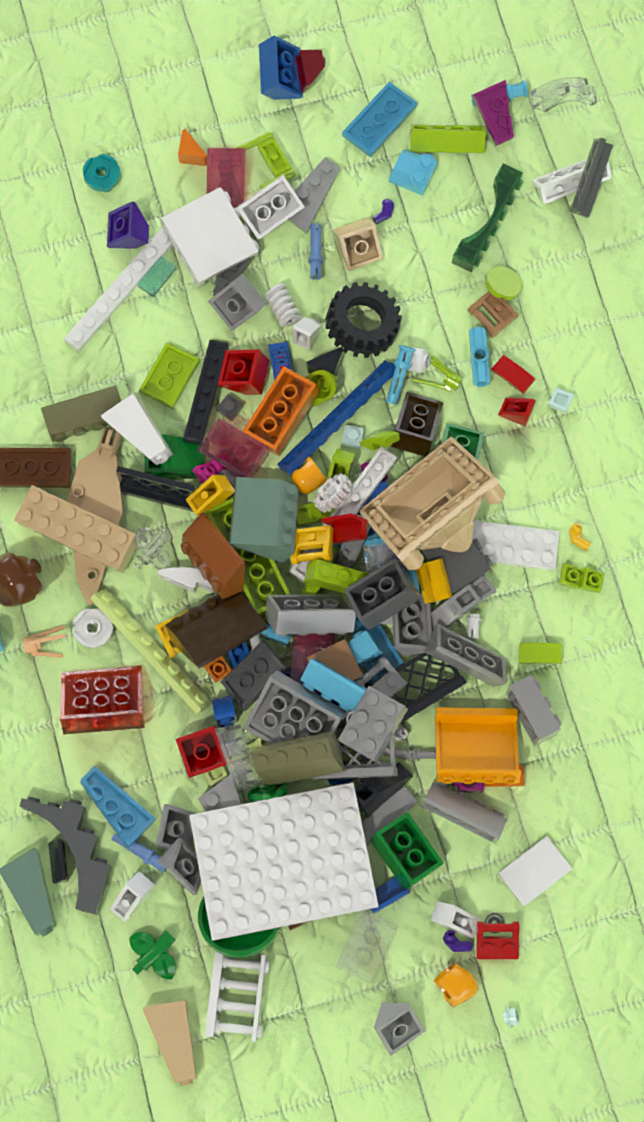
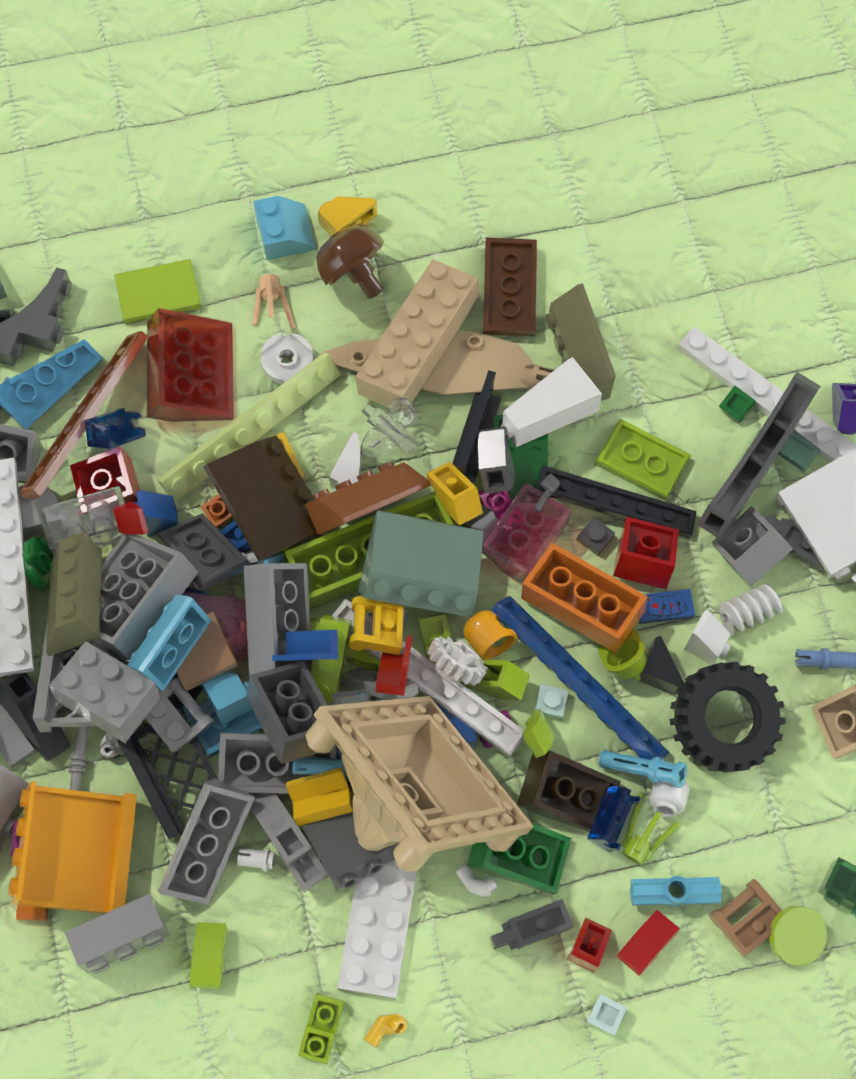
camera: 90 degrees right, 5 degrees down
none -> dark orange tile [20,331,148,500]
none -> clear blue hinge [85,408,146,449]
none -> red slope [113,501,148,535]
none -> lime tile [114,259,201,324]
none -> blue panel [272,630,338,661]
none -> slope [477,427,516,494]
none -> dark grey hinge [490,899,574,950]
none -> dark grey hand [534,474,559,512]
none -> clear blue hinge [587,787,641,852]
none -> dark grey arch [697,372,821,539]
none -> green tile [719,385,757,423]

